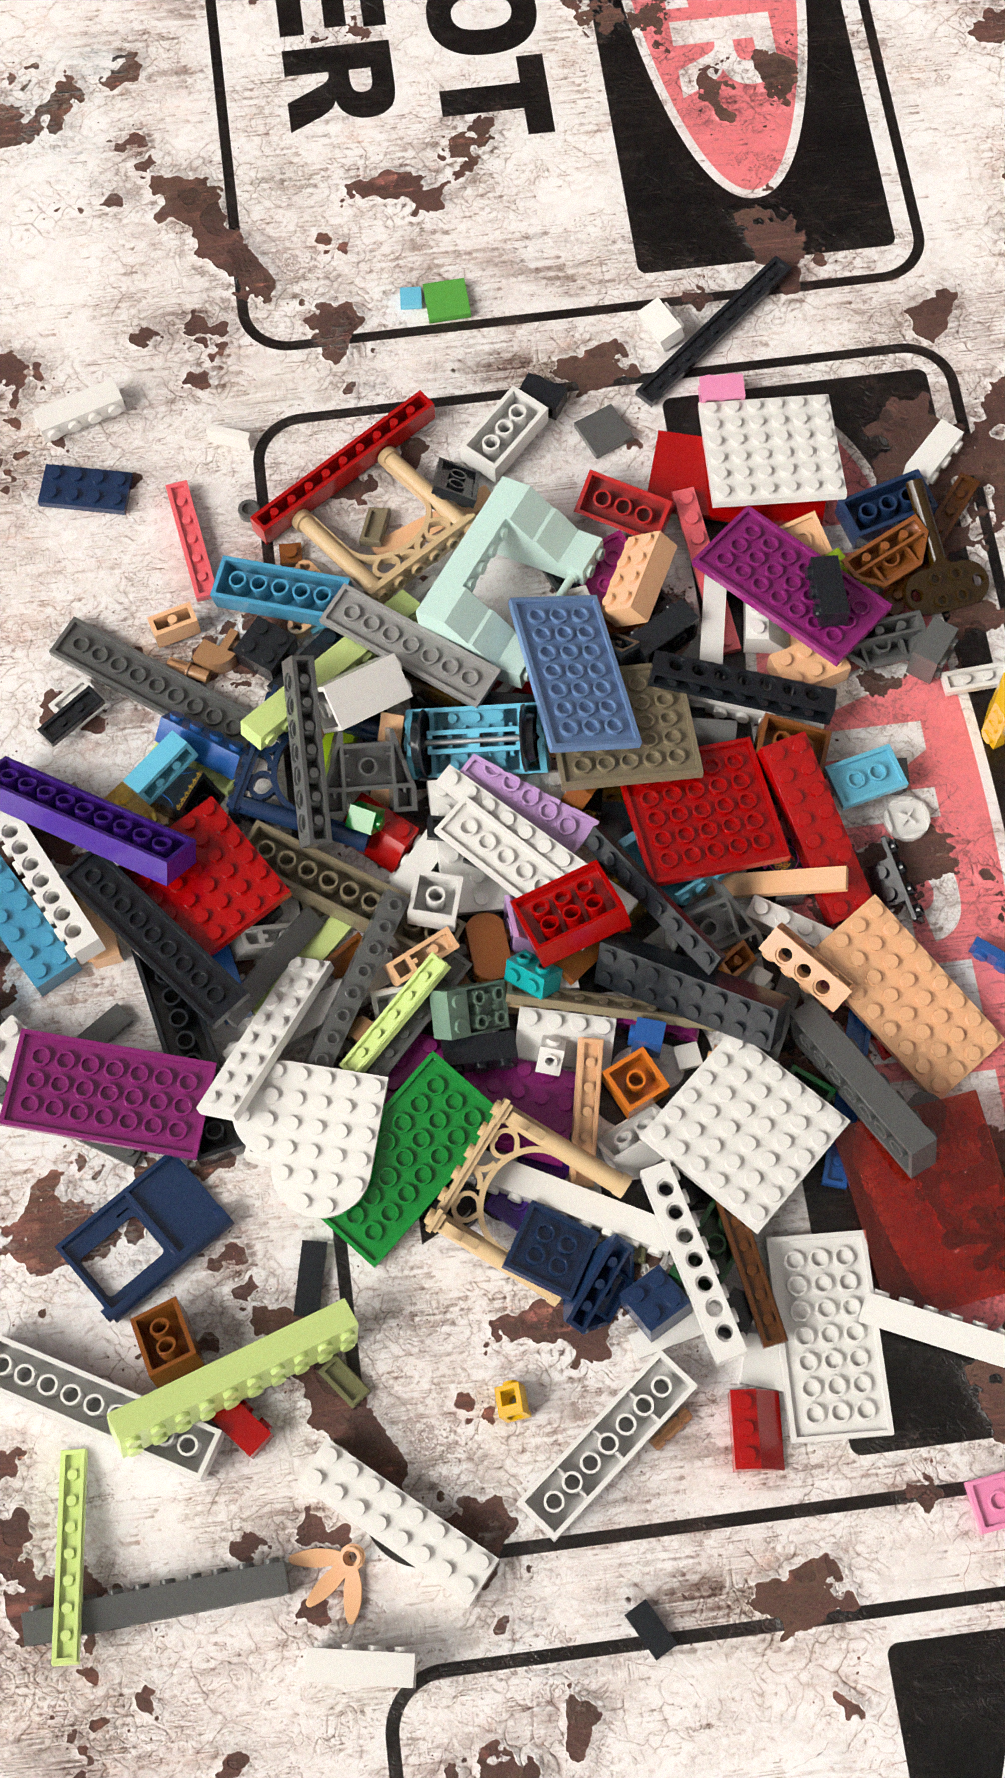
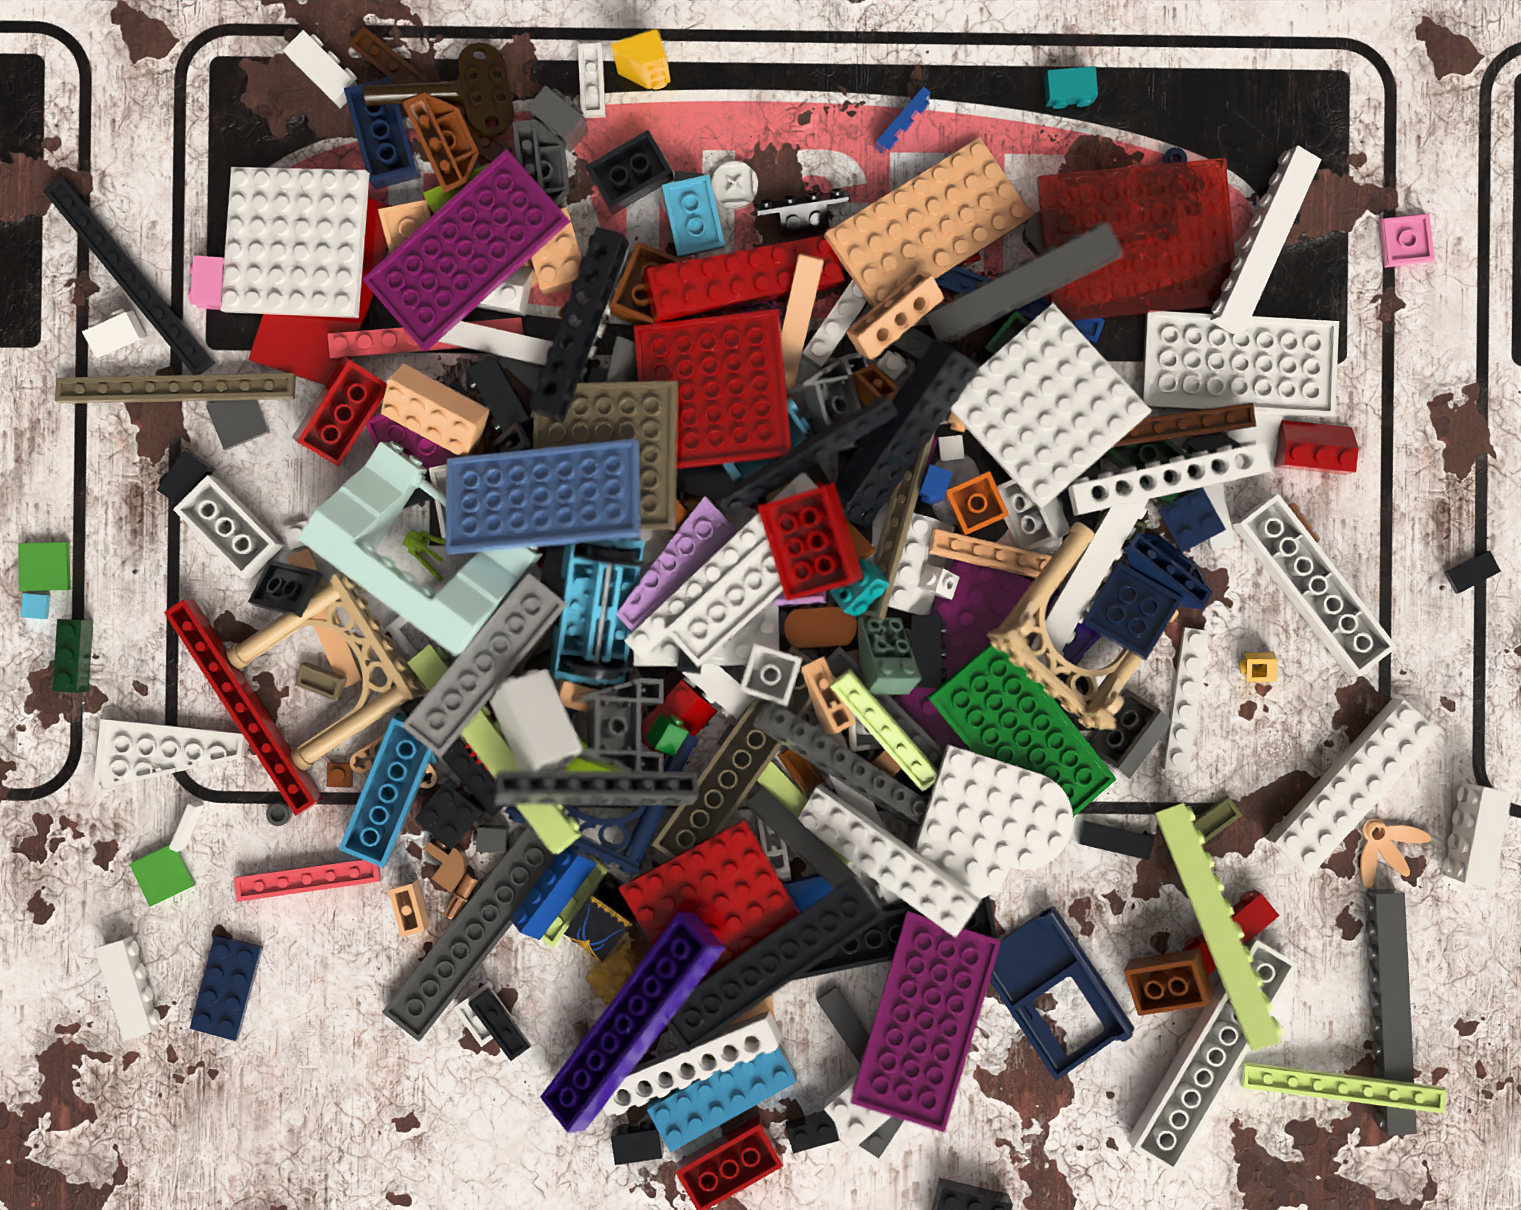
camera: 85 degrees left, 20 degrees up
medium azure brick [123,730,199,805] -> none
black brick [805,555,850,627] -> none
none -> dark green brick [52,619,94,693]
none -> dark tan plate [55,373,296,404]
none -> white wing [93,718,246,791]
none -> bright green tile [129,845,196,907]
none -> lime plant [403,529,446,582]
none -> dark grey brick [473,824,510,854]
none -> black brick [586,130,674,215]
none -> dark grey slope [1087,688,1173,779]
none -> white plate [1162,627,1209,773]

